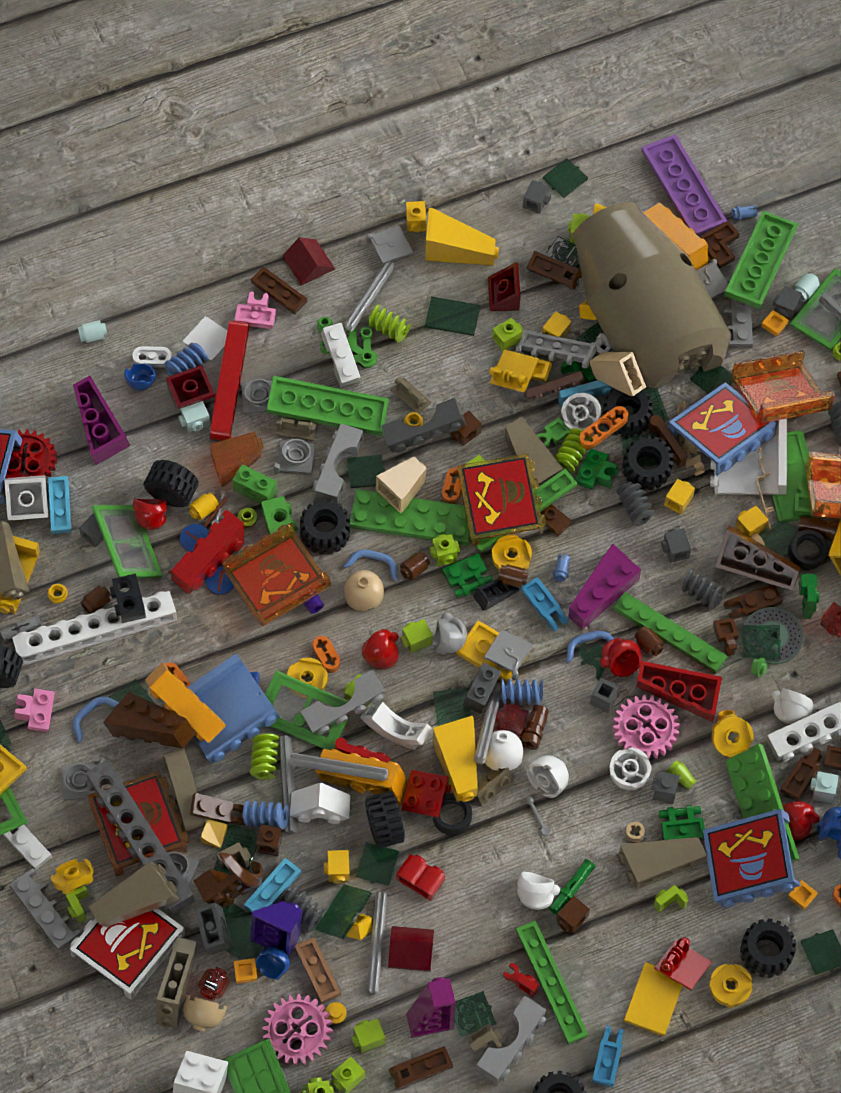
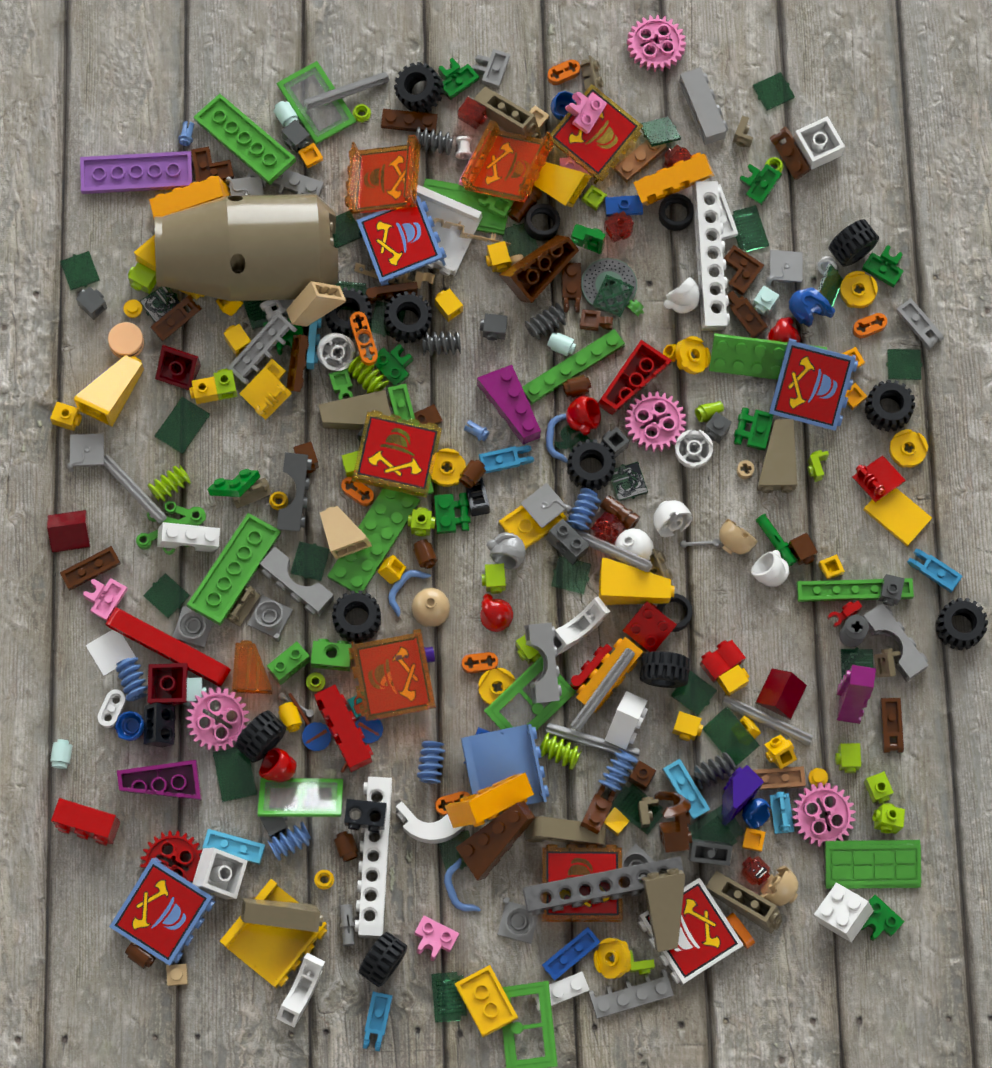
camera: 70 degrees left, 10 degrees up
none -> red brick [51,798,120,846]
none -> light nougat head [108,322,144,359]
none -> yellow plate [123,299,143,318]
none -> clear green piece [143,573,190,618]
none -> black brick [143,703,176,748]
none -> bright pink gear [185,687,250,751]
none -> yellow brick [189,376,219,404]
none -> green plate [207,469,260,497]
none -> clear green piece [213,747,257,802]
none -> medium blue piece [267,821,312,861]
none -> yellow slope [378,555,406,584]
none -> white arch [396,801,465,844]
none -> medium blue piece [417,741,445,784]
none -> blue plate [542,927,600,981]
none -> light aqua brick [547,332,576,356]
none -> black tyre [567,439,616,490]
none -> piece [611,462,648,501]
none -> yellow brick [717,665,749,696]
none -> tan cylinder [719,518,758,555]
none -> orange beam [726,913,755,949]
none -> yellow brick [764,735,797,769]
none -> medium azure hinge [769,792,794,834]
none -> yellow slope [818,554,845,579]
none -> dark grey piece [840,615,869,647]
none -> light orange plate [845,383,867,410]
none -> dark grey brick [878,574,905,606]

